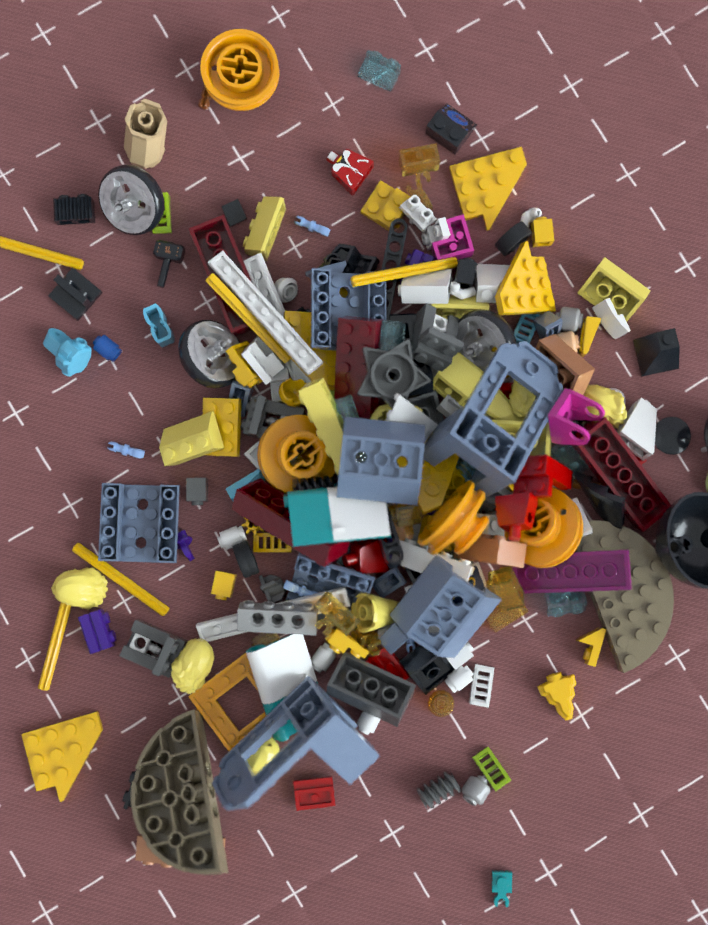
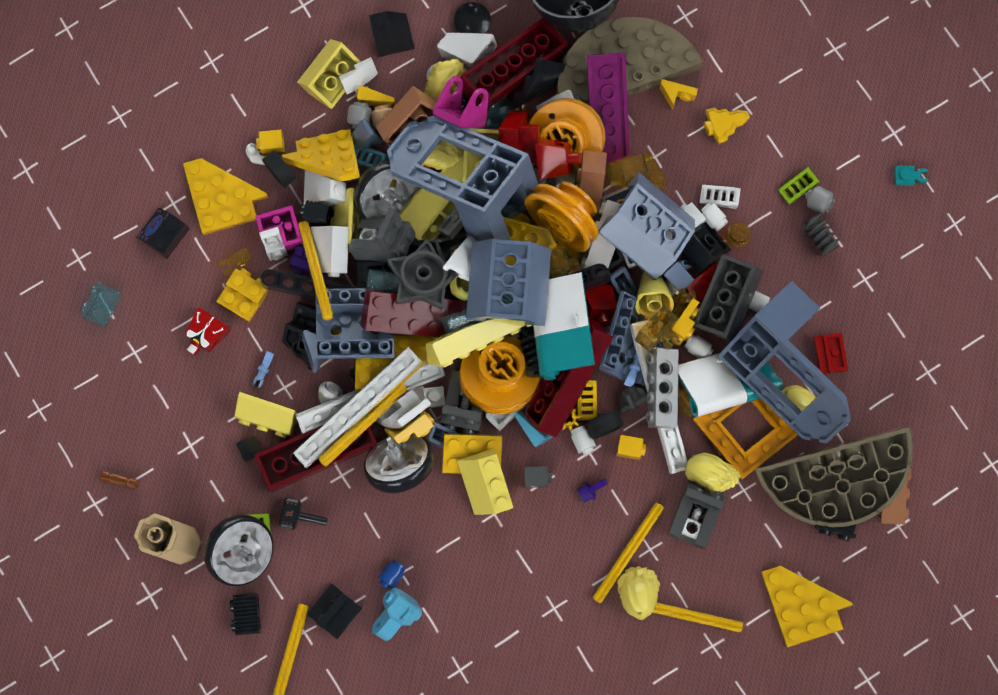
camera: 90 degrees left, 5 degrees down
dark purple brick [78,609,117,654] -> none
sand blue slope [98,483,180,563] -> none
light blue piece [107,441,145,459] -> none
medium azure brick [143,303,175,348] -> none
light orange wheel [200,29,279,111] -> none
yellow hair [279,378,306,407] -> none
clear yellow brick [398,143,440,184] -> none
white hips [399,195,437,232] -> none
white arm [448,282,476,300] -> none
clear light blue bracket [544,592,587,617] -> none

